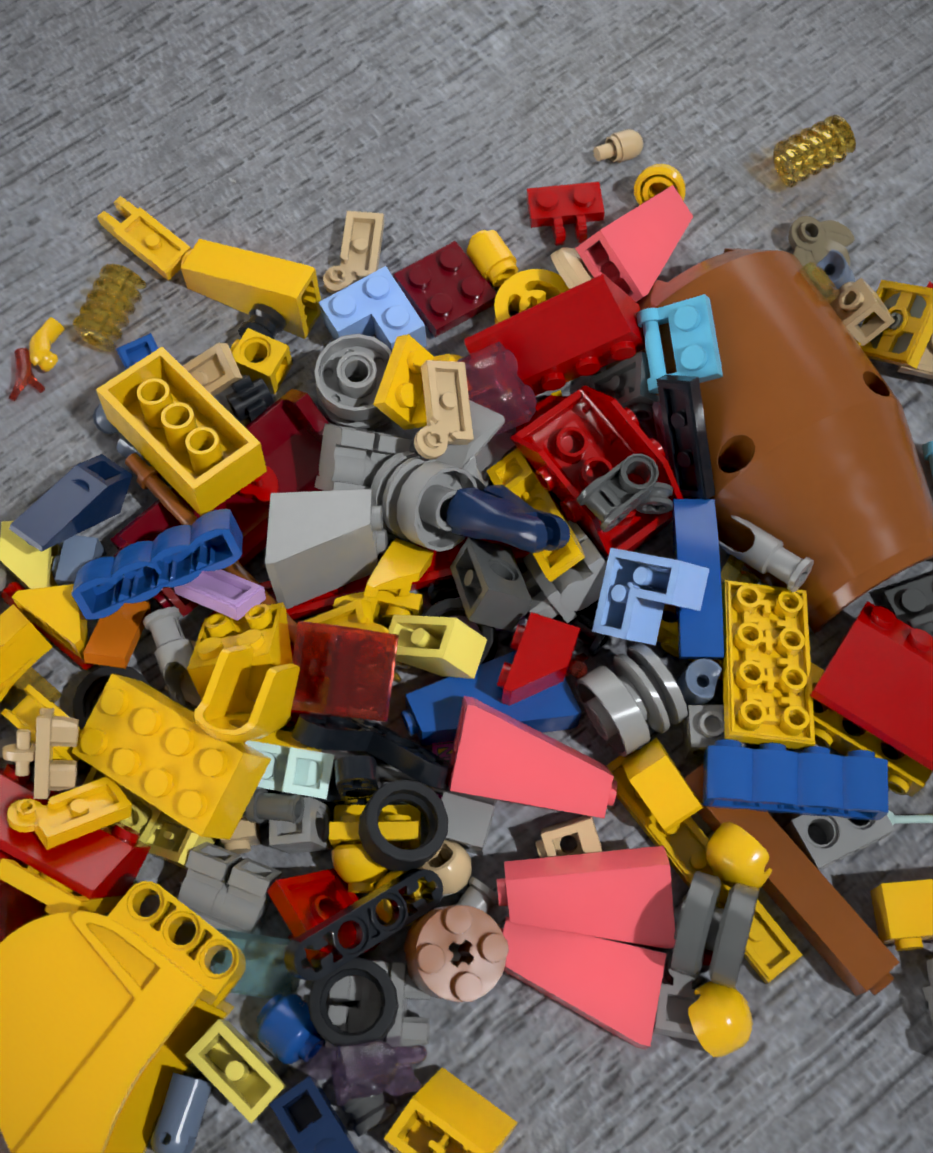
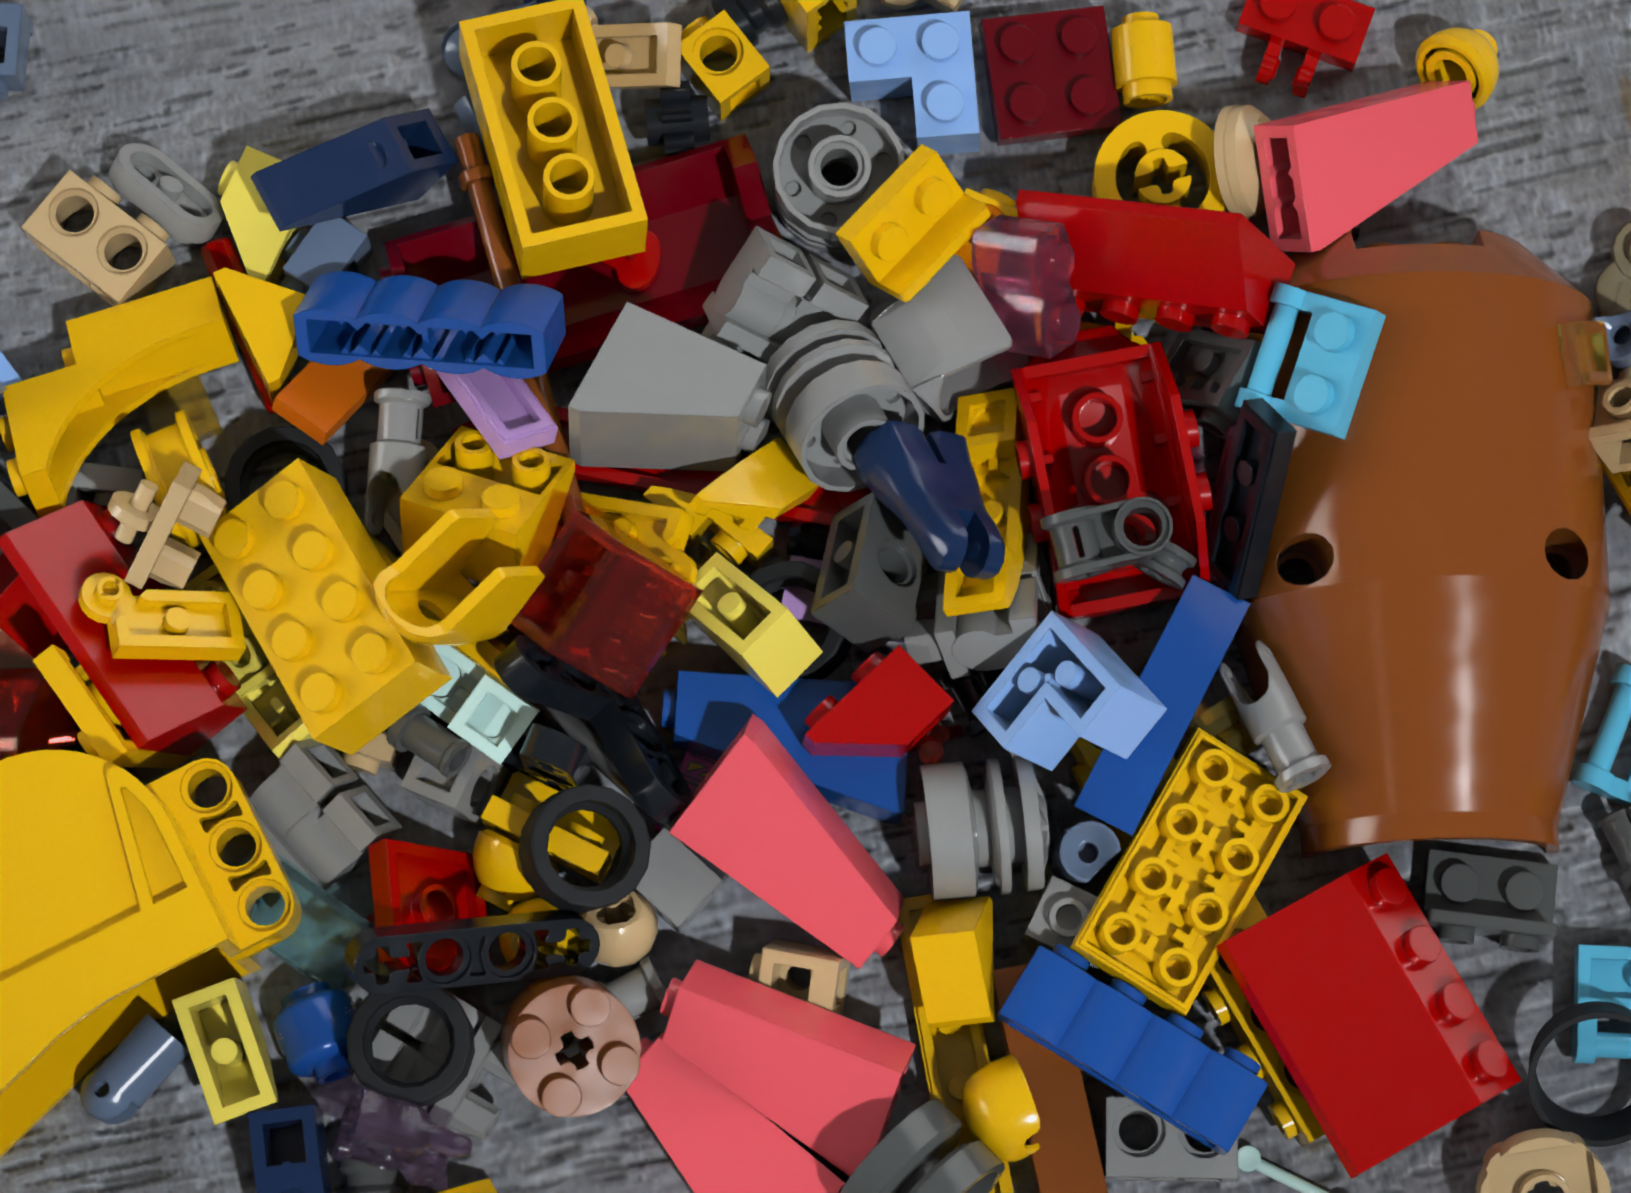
camera: 25 degrees right, 10 degrees up
tan hinge [414,360,474,460] -> none

